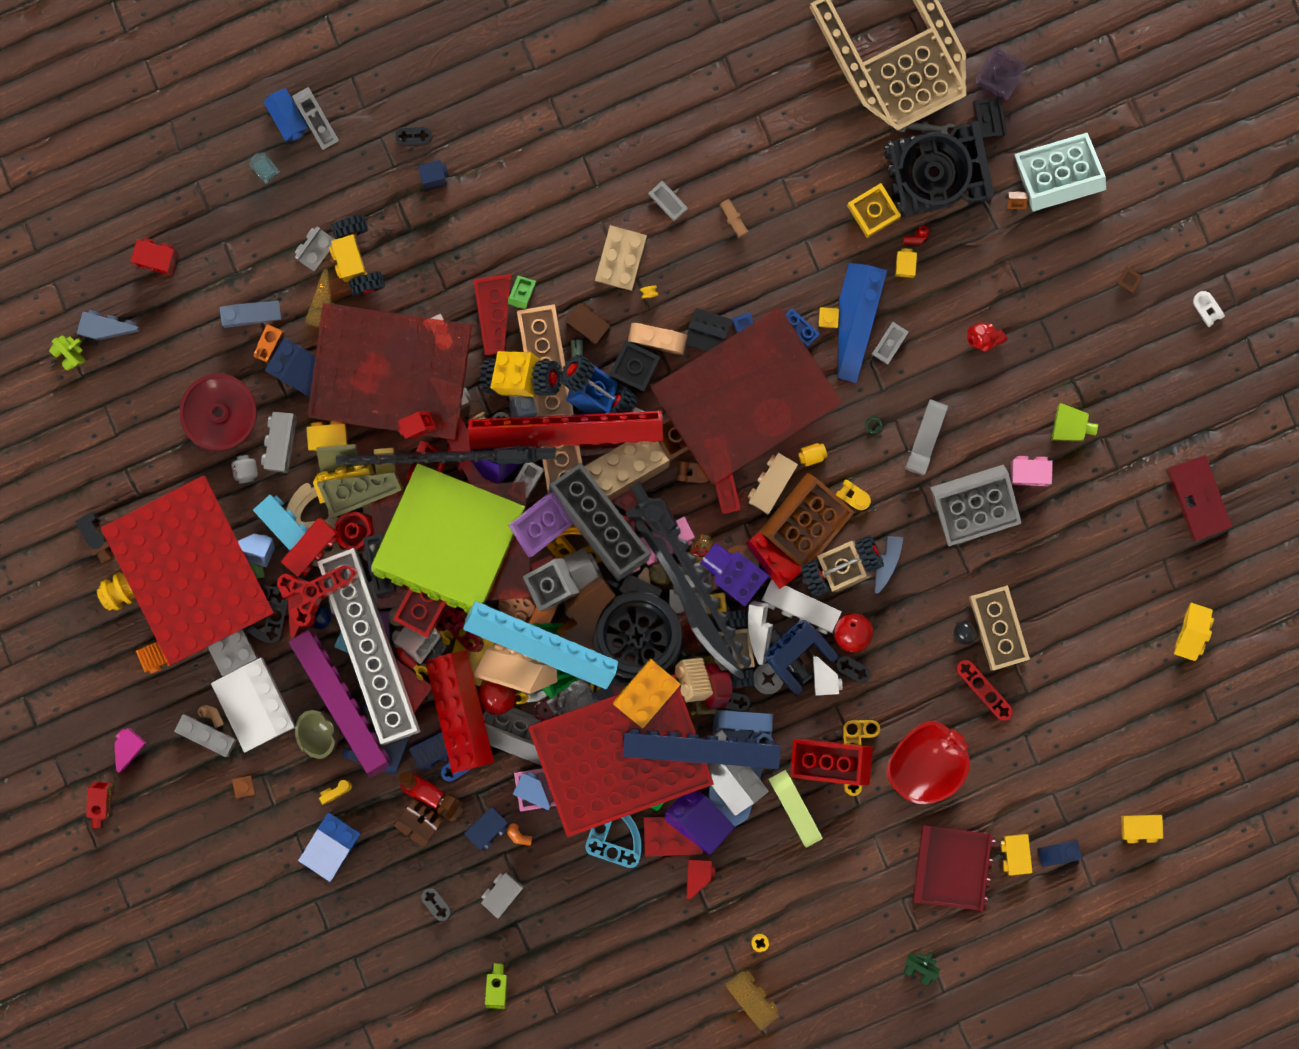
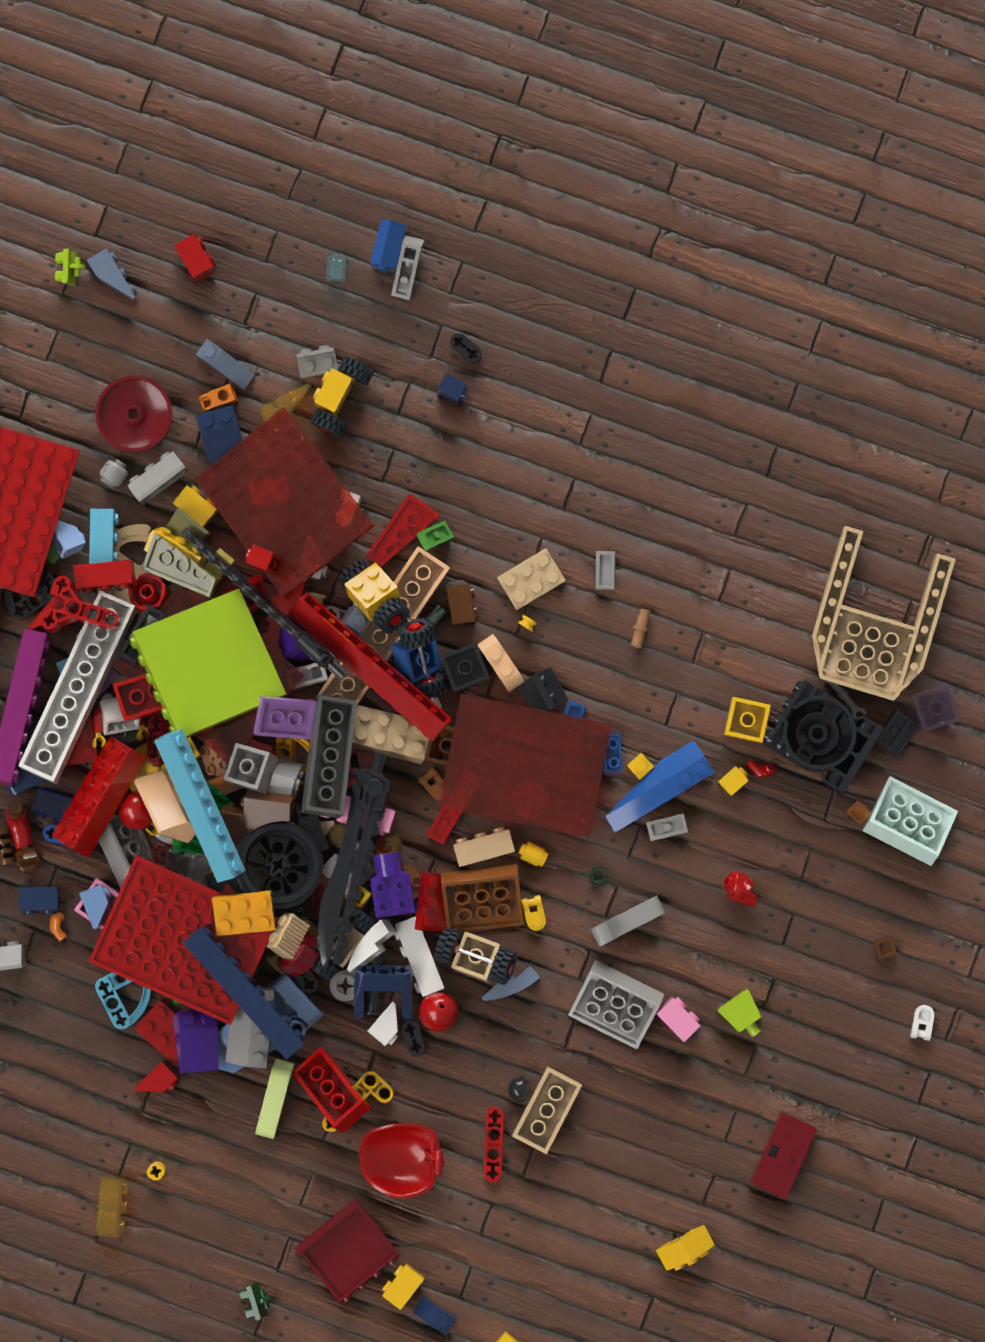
camera: 40 degrees right, 0 degrees up
clear blue piece [312,605,332,629] -> none

